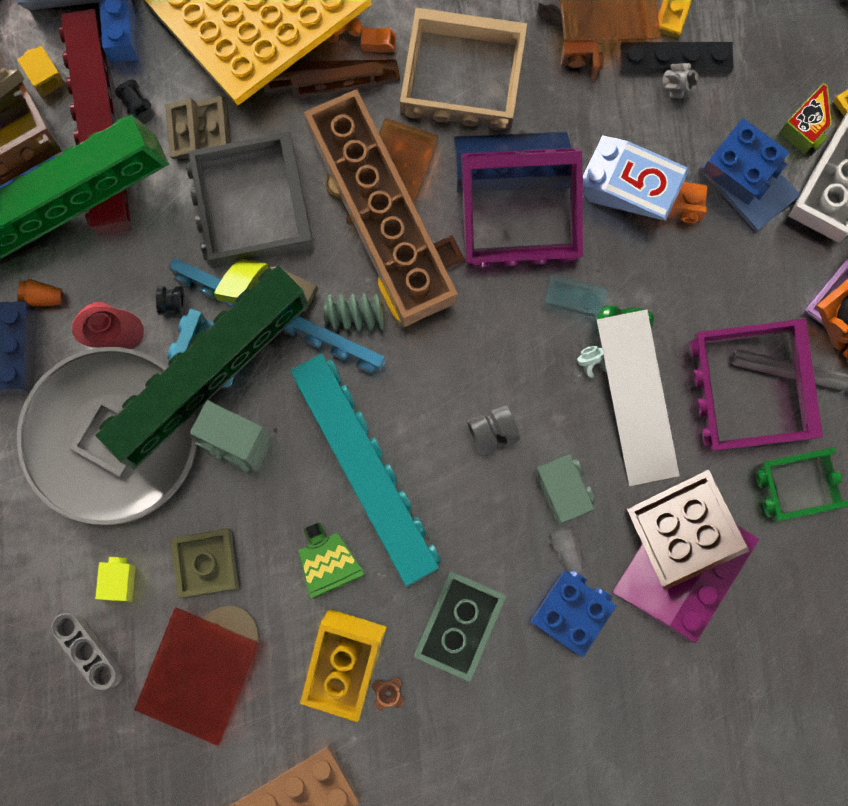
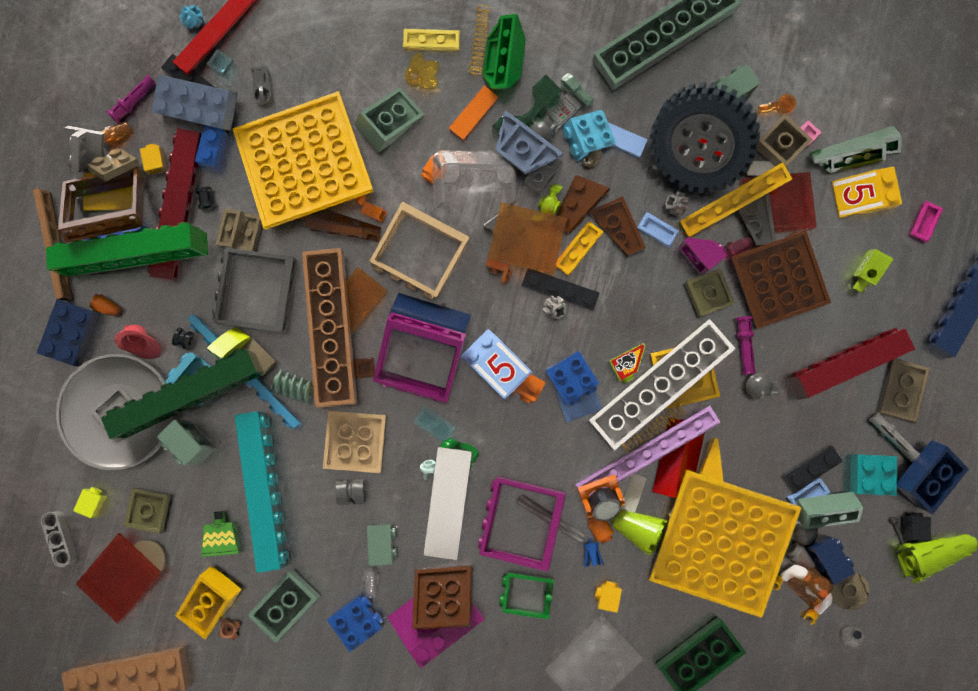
camera: 25 degrees right, 5 degrees up
none -> tan plate [323,411,386,473]

